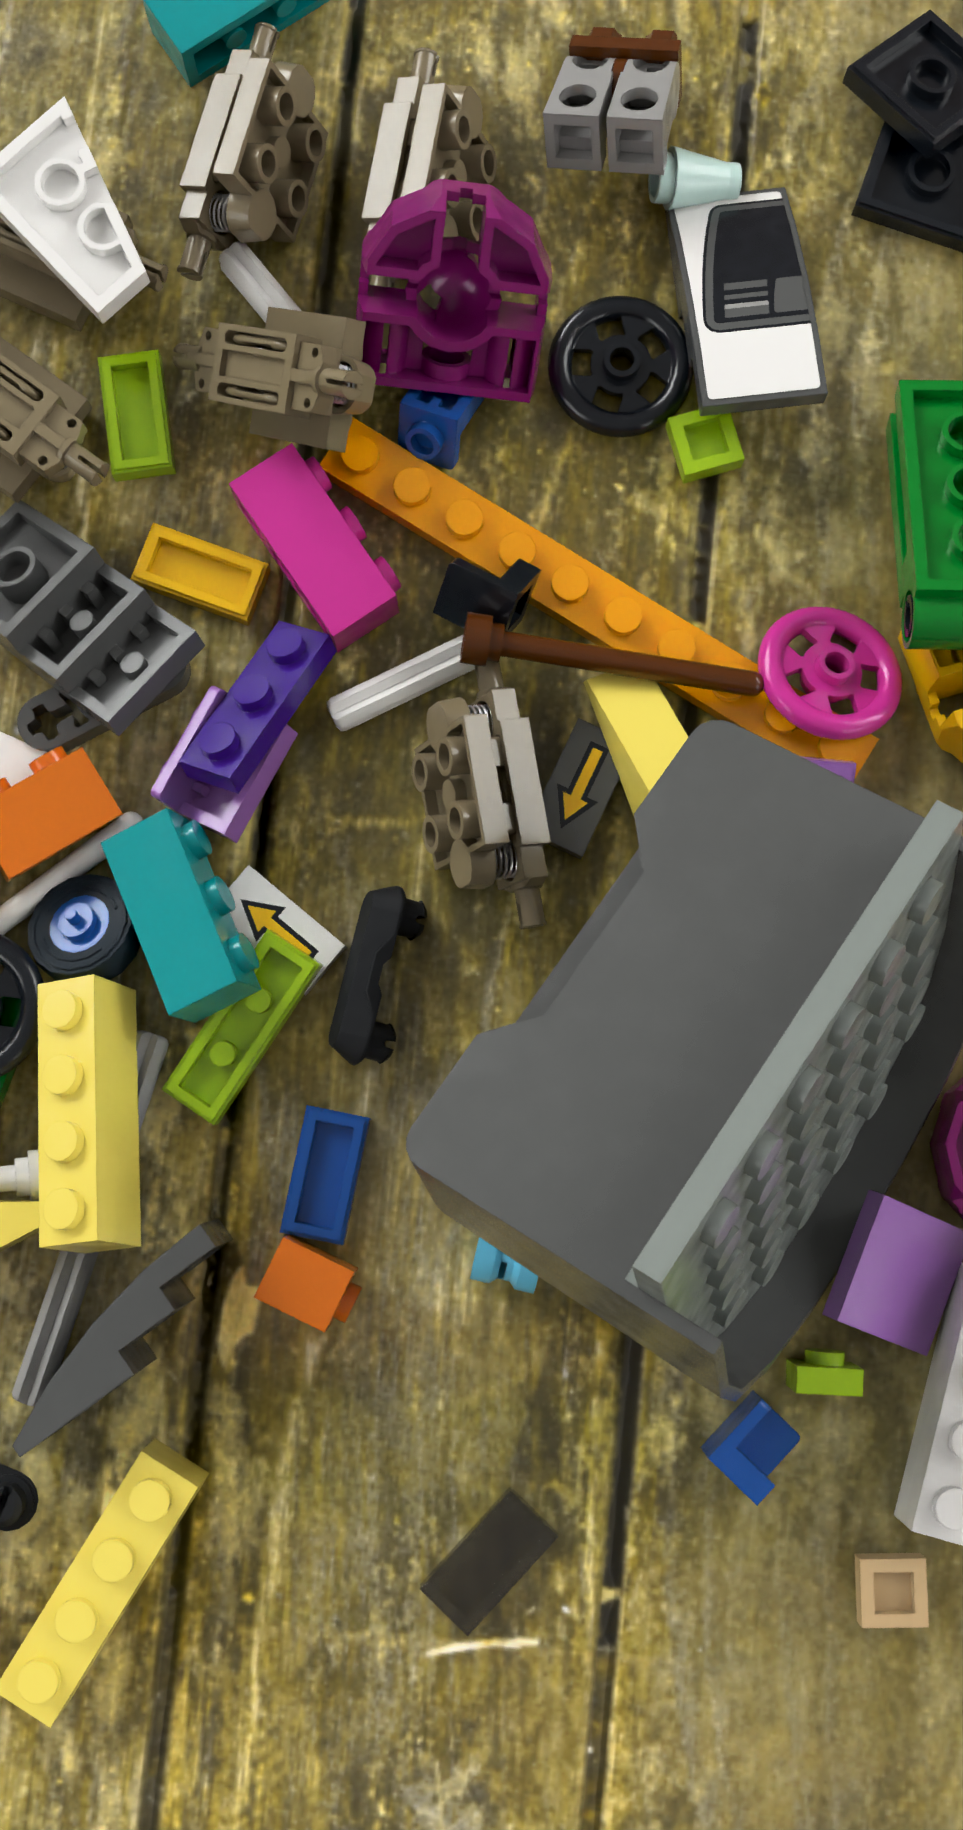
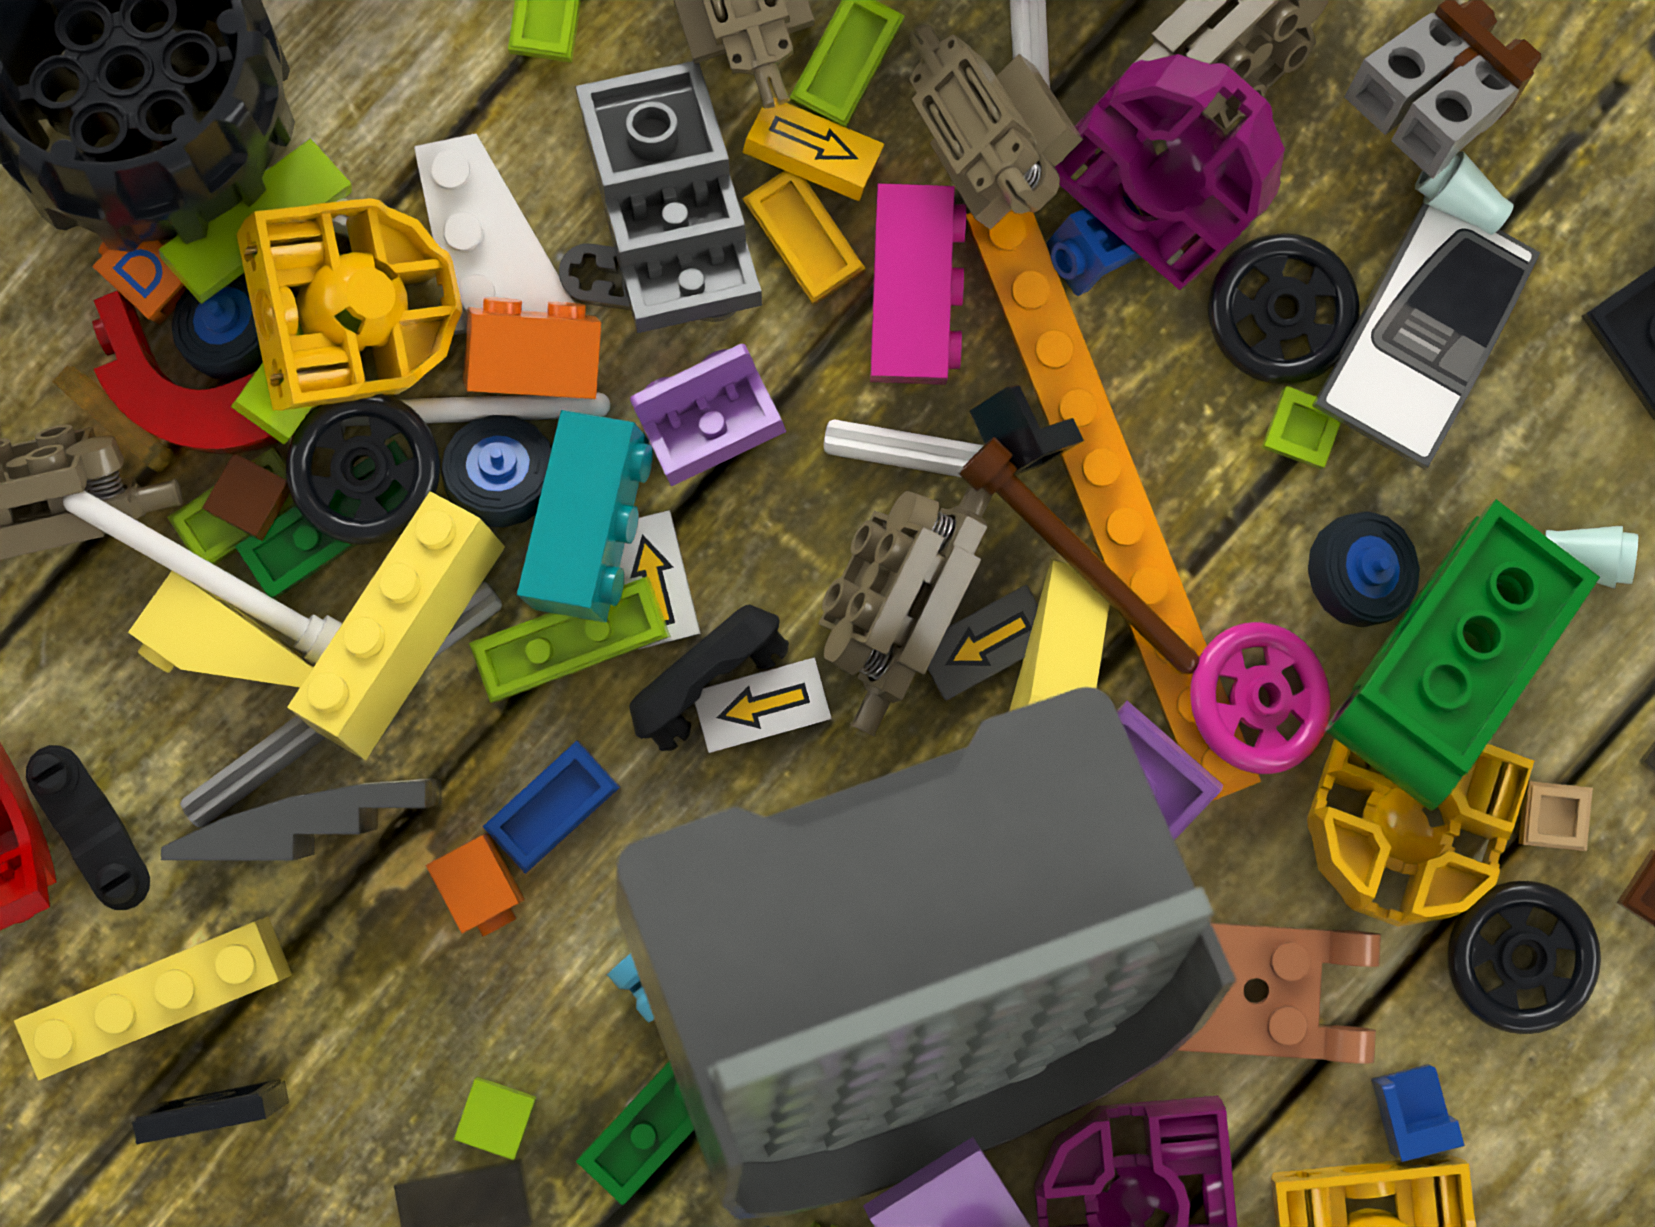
camera: 40 degrees right, 5 degrees up
dark purple plate [178,621,337,794] -> none
none -> black tile [132,1079,289,1145]
none -> lime tile [454,1076,537,1160]
none -> green plate [576,1061,694,1206]
none -> white tile [695,657,832,753]
none -> yellow tile [742,97,884,201]
none -> black wheel [1308,511,1420,628]

